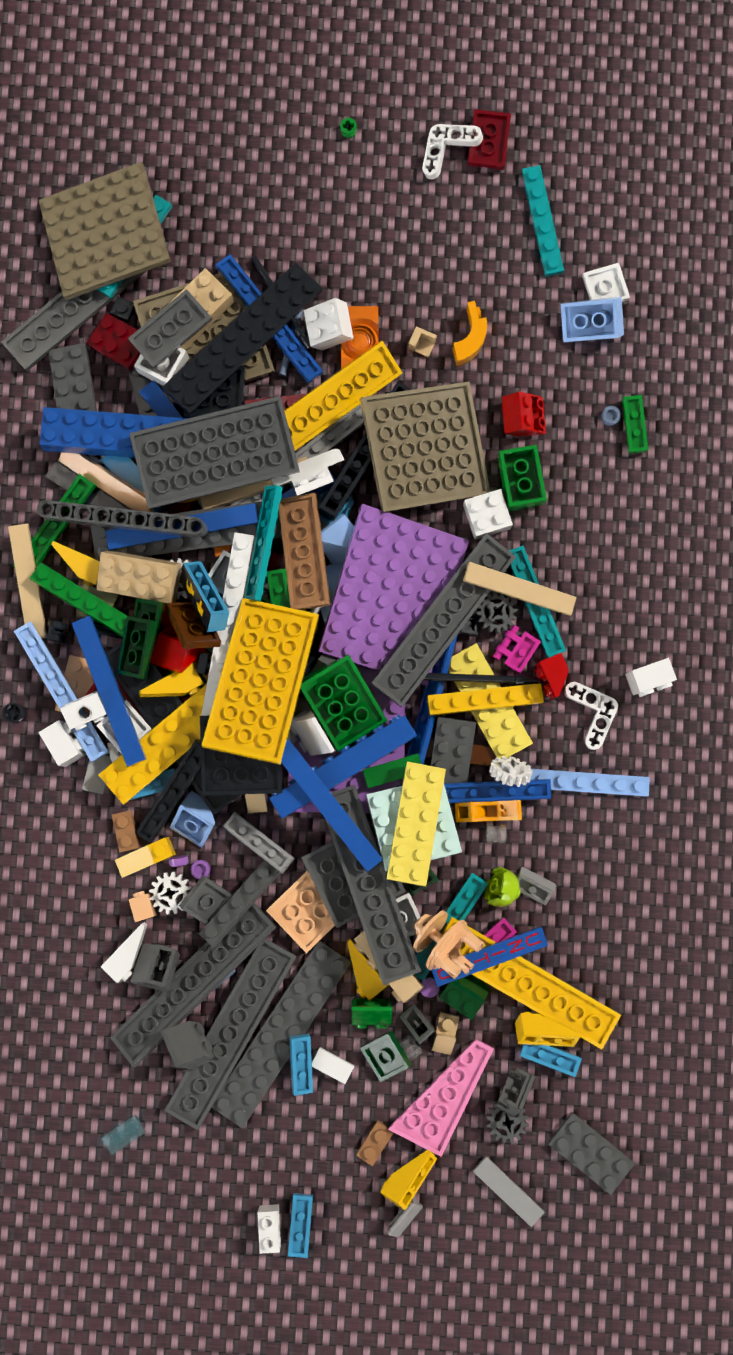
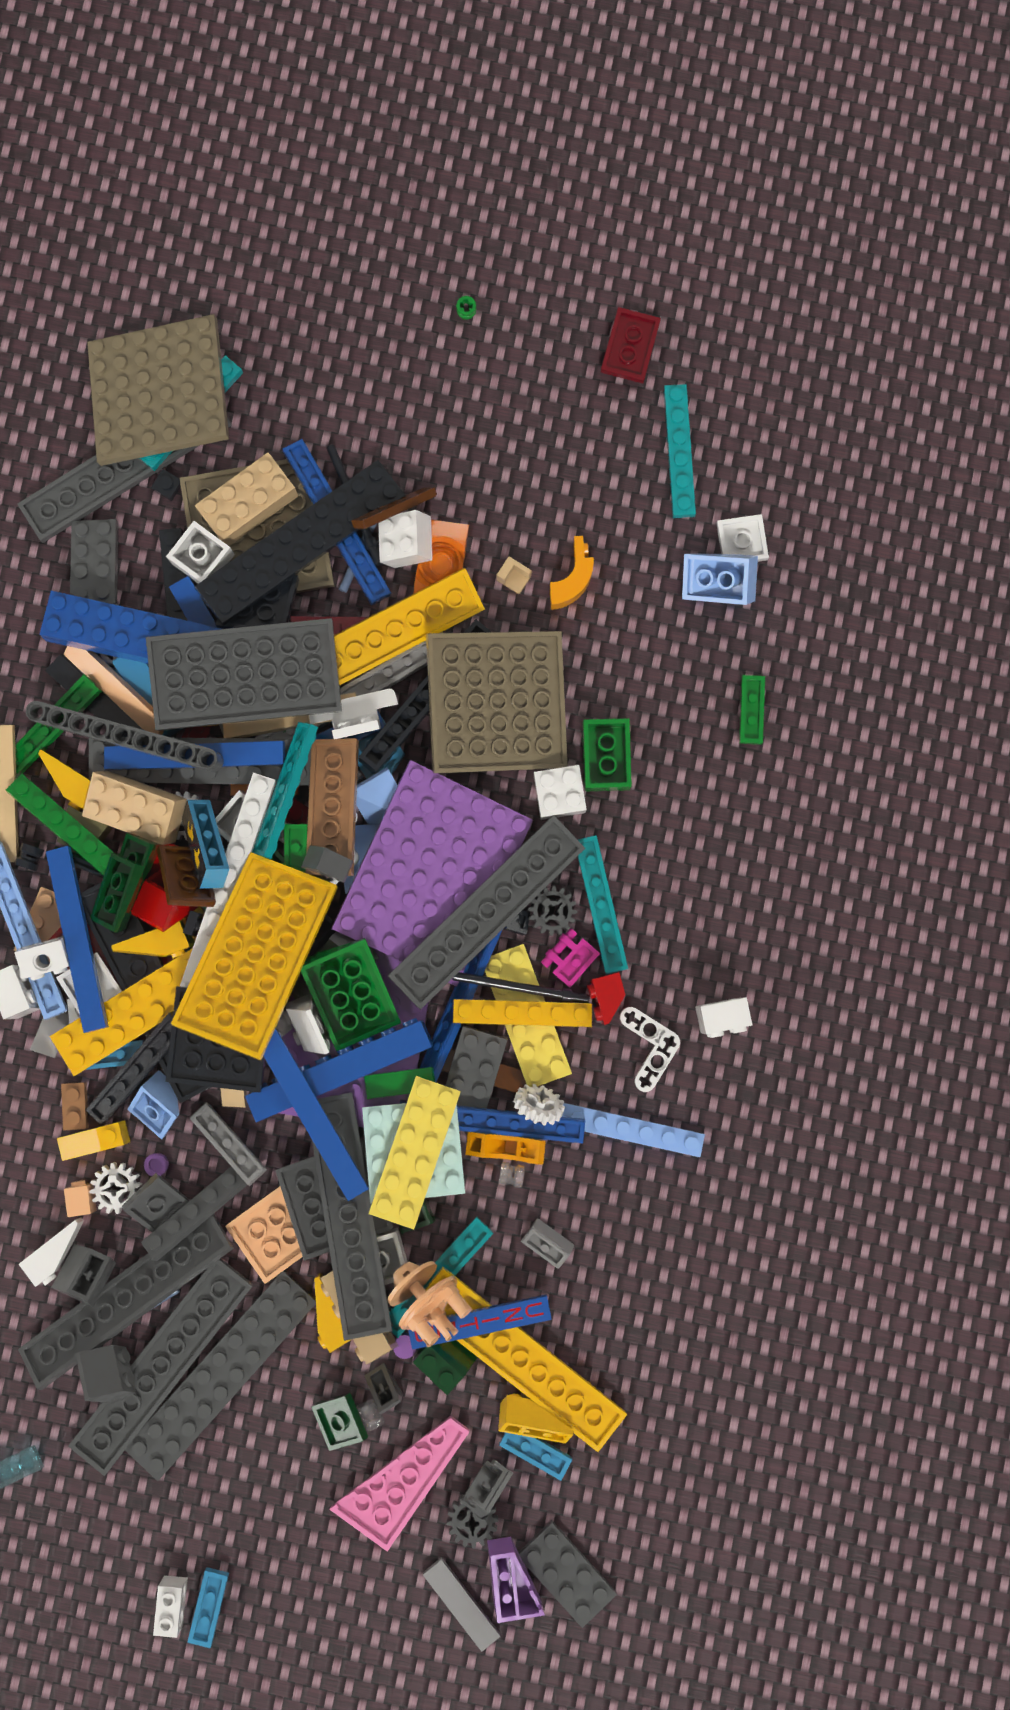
camera: 10 degrees right, 0 degrees up
dark red plate [86,313,140,371] -> none
dark grey plate [128,289,212,369] -> none
medium lavender tile [169,855,189,867] -> none
dark azure plate [289,1033,313,1096] -> none
white tile [312,1047,354,1084] -> none
green slope [352,998,392,1028] -> none
medium nougat plate [356,1120,394,1166] -> none
yellow slope [380,1150,437,1210] -> none
light grey slope [387,1198,423,1237] -> none
white beam [422,124,483,179] -> none
tan slope [432,1011,459,1055] -> none
tan tile [463,562,576,616] -> none
dark pink plate [483,917,517,942] -> none
lime cylinder [484,867,520,907] -> none
red slope [502,391,546,437] -> none
sand blue tile [601,406,621,426] -> none
none -> dark grey slope [301,845,353,883]
none -> reddish brown tile [351,487,437,529]
none -> medium lavender wedge [487,1536,545,1623]

